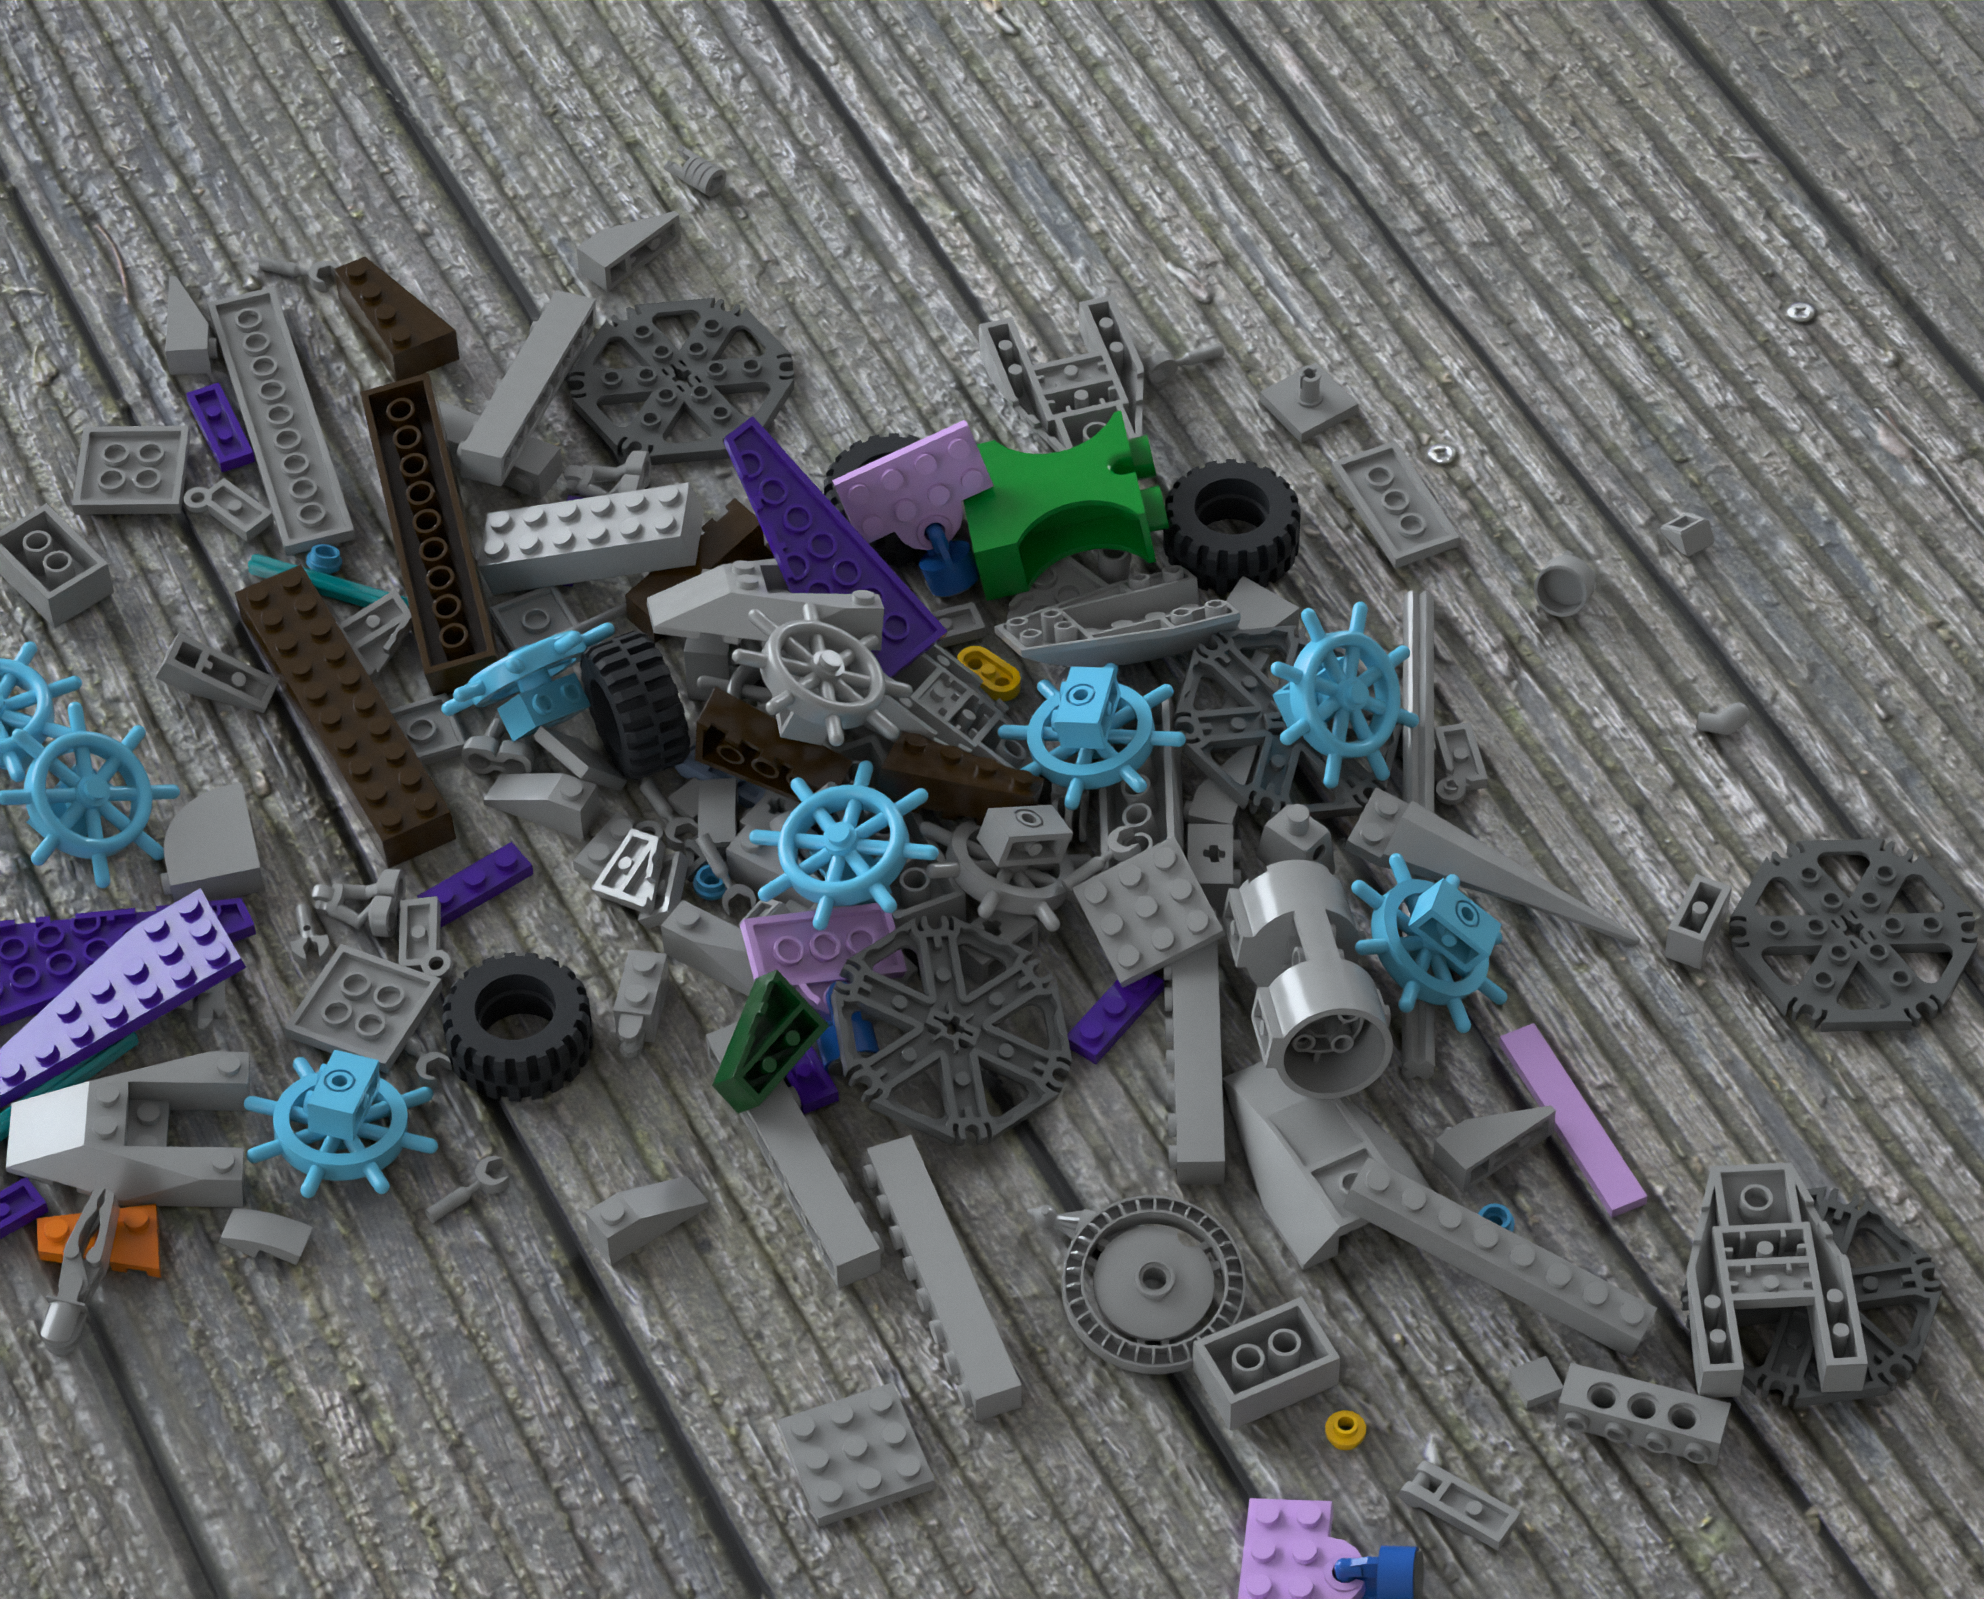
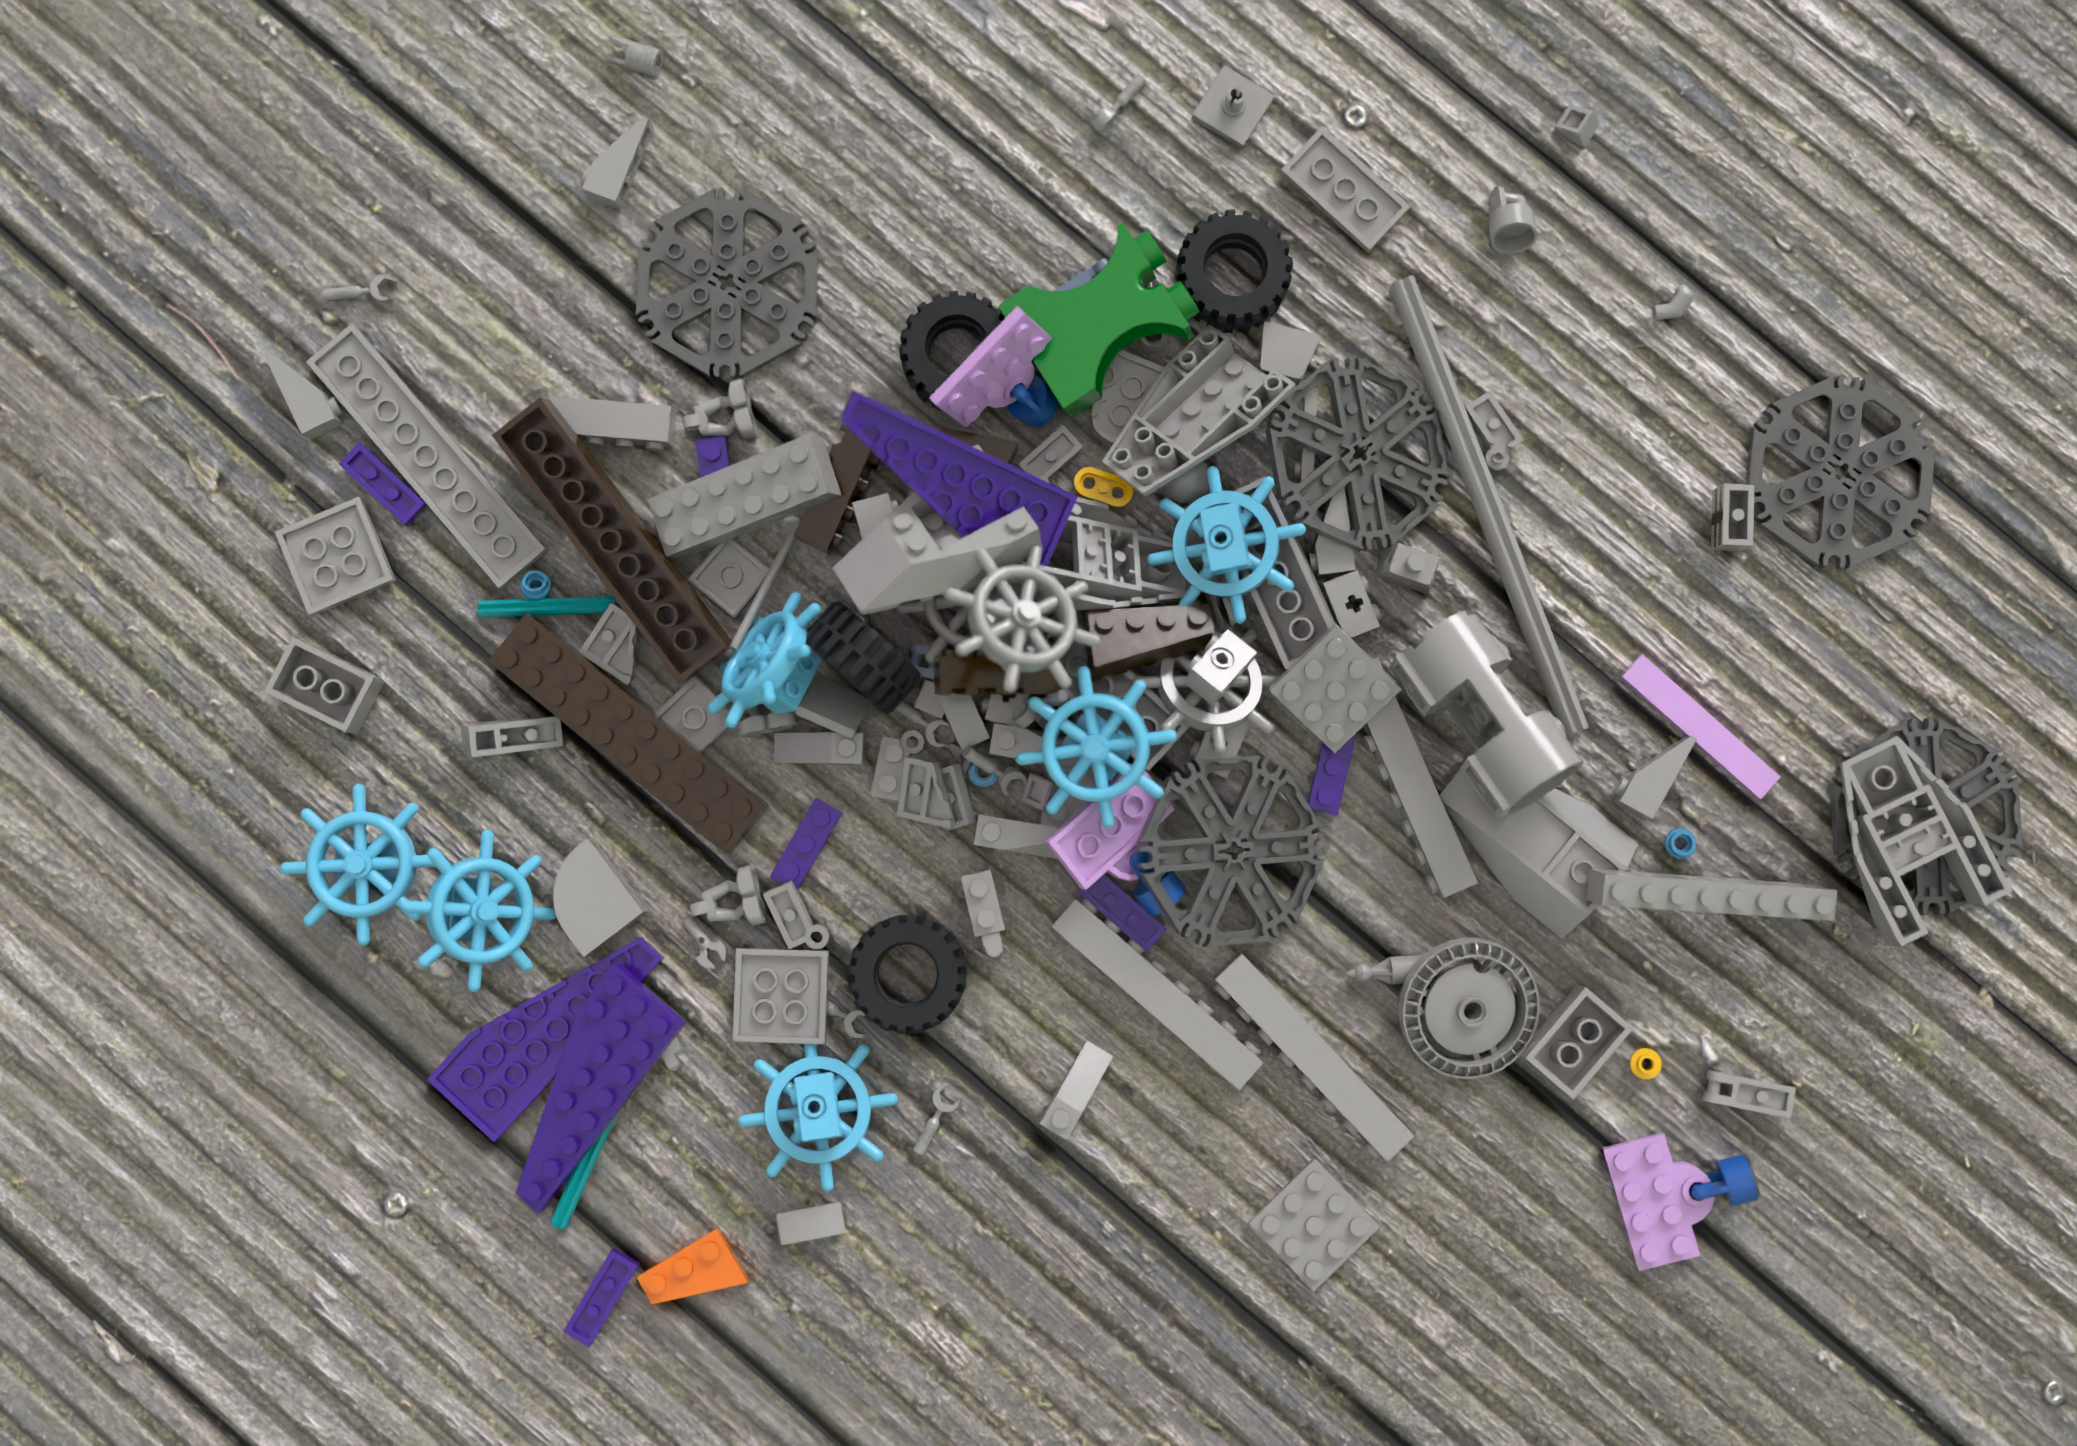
camera: 20 degrees left, 35 degrees up
light grey wedge [6,1051,251,1207] -> none
light grey arm [40,1188,120,1356] -> none
light grey hinge [183,478,274,542] -> none
dark brown wedge [334,257,460,382] -> none
light grey brick [456,290,596,486] -> none
dark green wedge [712,969,829,1114] -> none
light grey wedge [979,295,1144,452] -> none
light grey piece [1061,825,1142,893] -> none
medium azure piece [1270,602,1419,789] -> none
light grey plate [1343,787,1641,945] -> none
medium azure piece [1351,853,1507,1033] -> none
light grey tile [1509,1356,1564,1409] -> none
light grey brick [1556,1363,1731,1466] -> none

